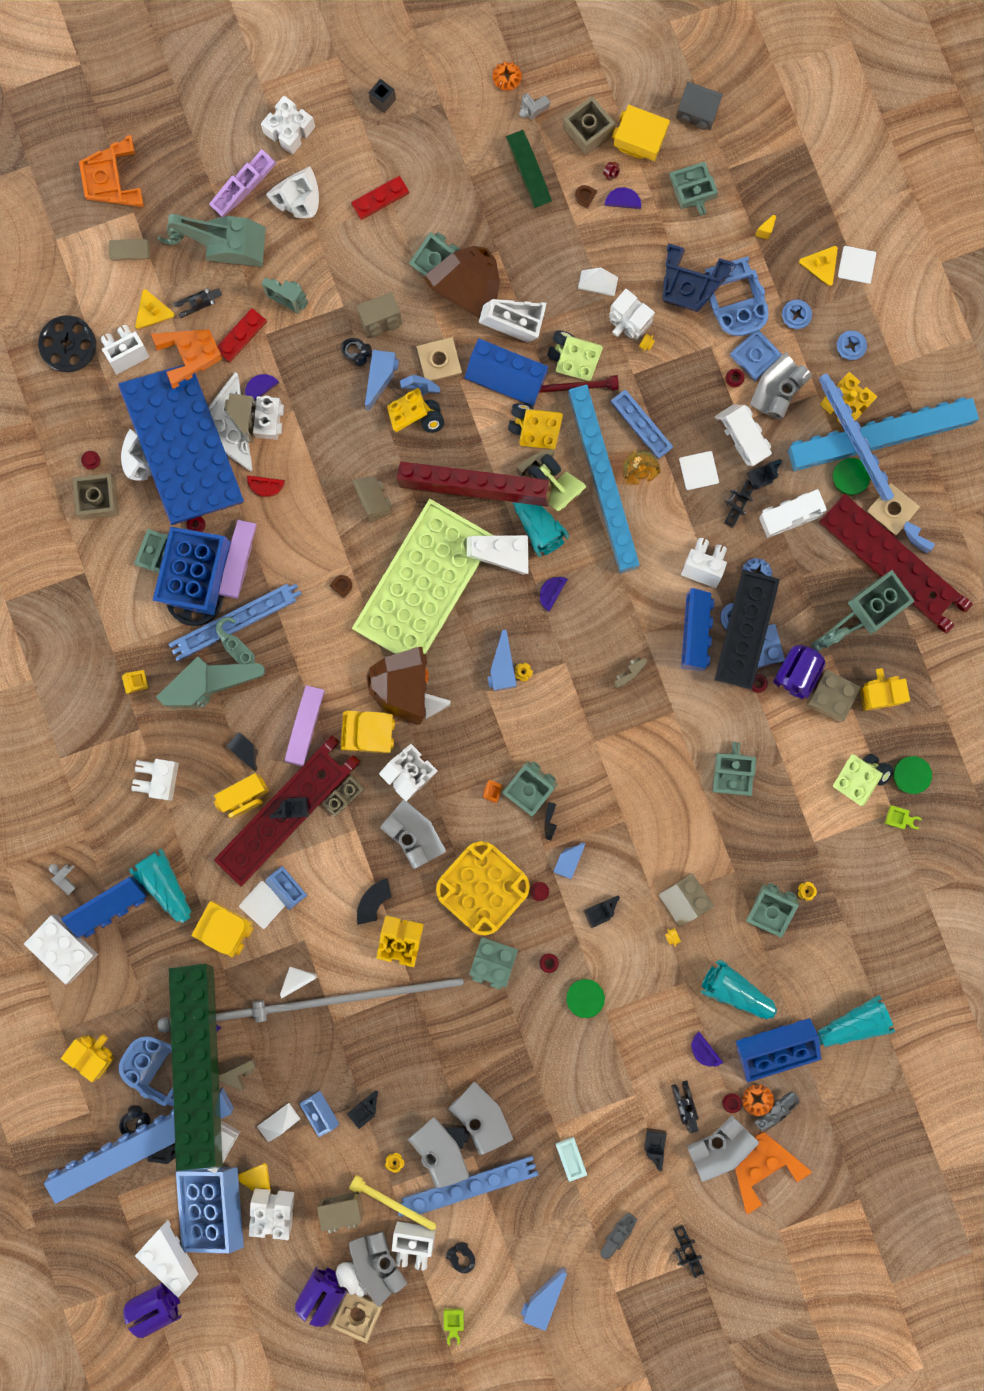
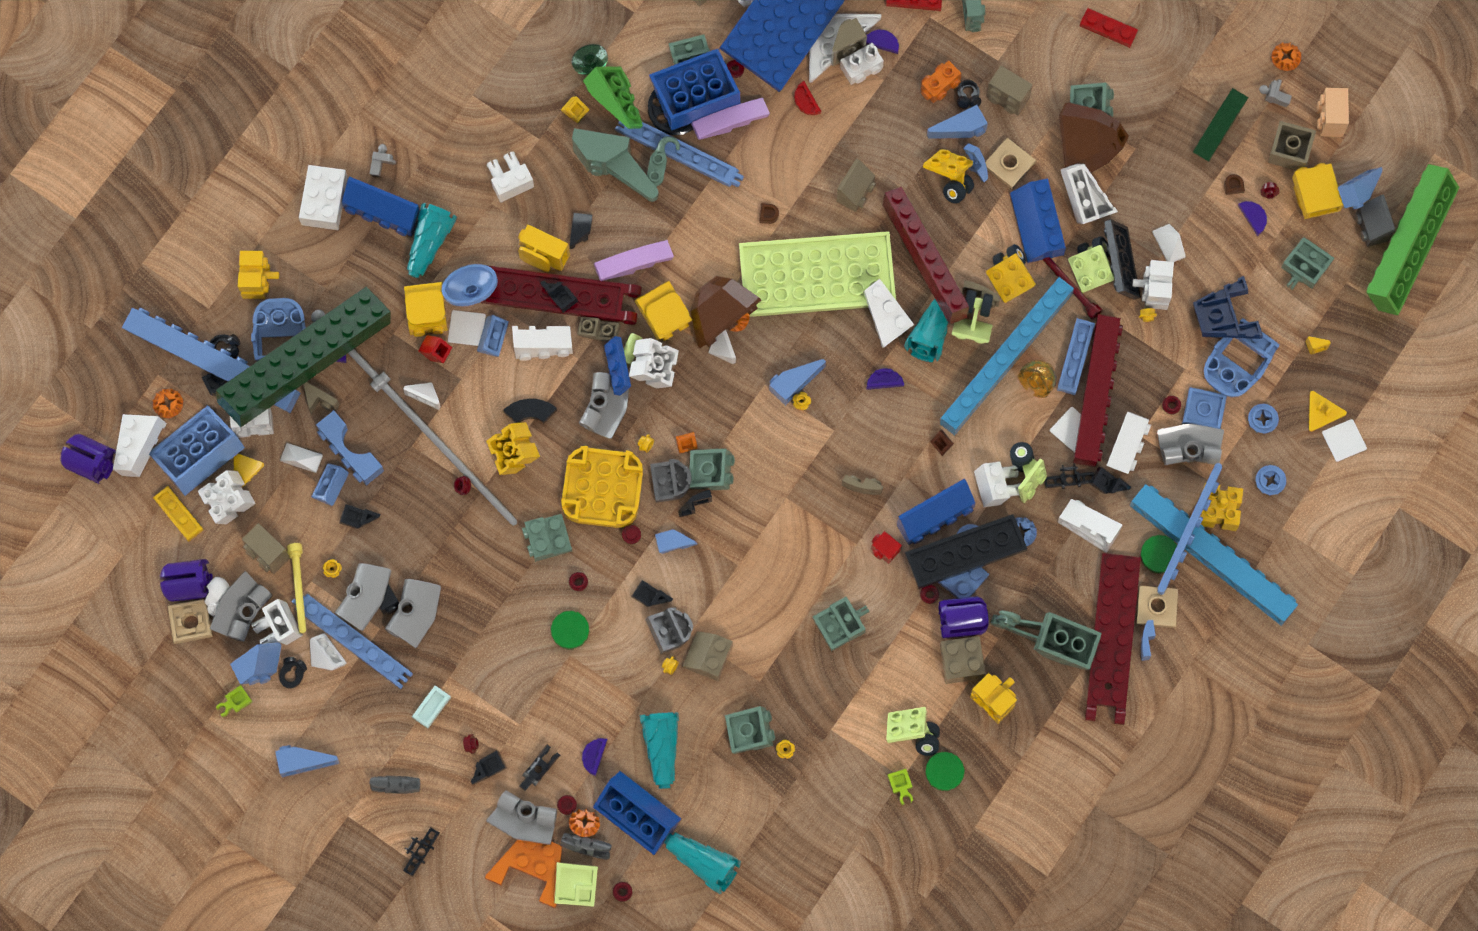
camera: 55 degrees right, 10 degrees down
none -> orange gear [153,388,183,418]
none -> yellow tile [153,486,204,542]
none -> medium blue slope [230,642,282,685]
none -> white slope [310,633,347,670]
none -> medium blue arch [316,410,384,486]
none -> red brick [418,335,453,363]
none -> medium blue dish [442,264,498,307]
none -> dark red plate [454,476,471,495]
none -> dark red plate [463,734,479,754]
none -> white wedge [512,326,573,361]
none -> yellowish green plate [554,862,598,906]
none -> clear green dish [572,44,608,75]
none -> bright green wedge [583,66,643,129]
none -> blue plate [604,336,631,396]
none -> dark red plate [613,882,633,902]
none -> yellowish green cylinder [624,333,643,367]
none -> yellow plate [638,434,654,453]
none -> flat silver slope [645,608,693,654]
none -> flat silver slope [650,459,691,503]
none -> red brick [871,531,902,564]
none -> orange brick [921,60,962,103]
none -> copper slope [930,430,954,456]
none -> yellowish green plate [1010,442,1047,503]
none -> dark red brick [1073,314,1123,467]
none -> black plate [1104,219,1141,300]
none -> light nougat brick [1317,88,1349,137]
none -> medium blue slope [1338,167,1383,209]
none -> bright green brick [1366,164,1460,315]

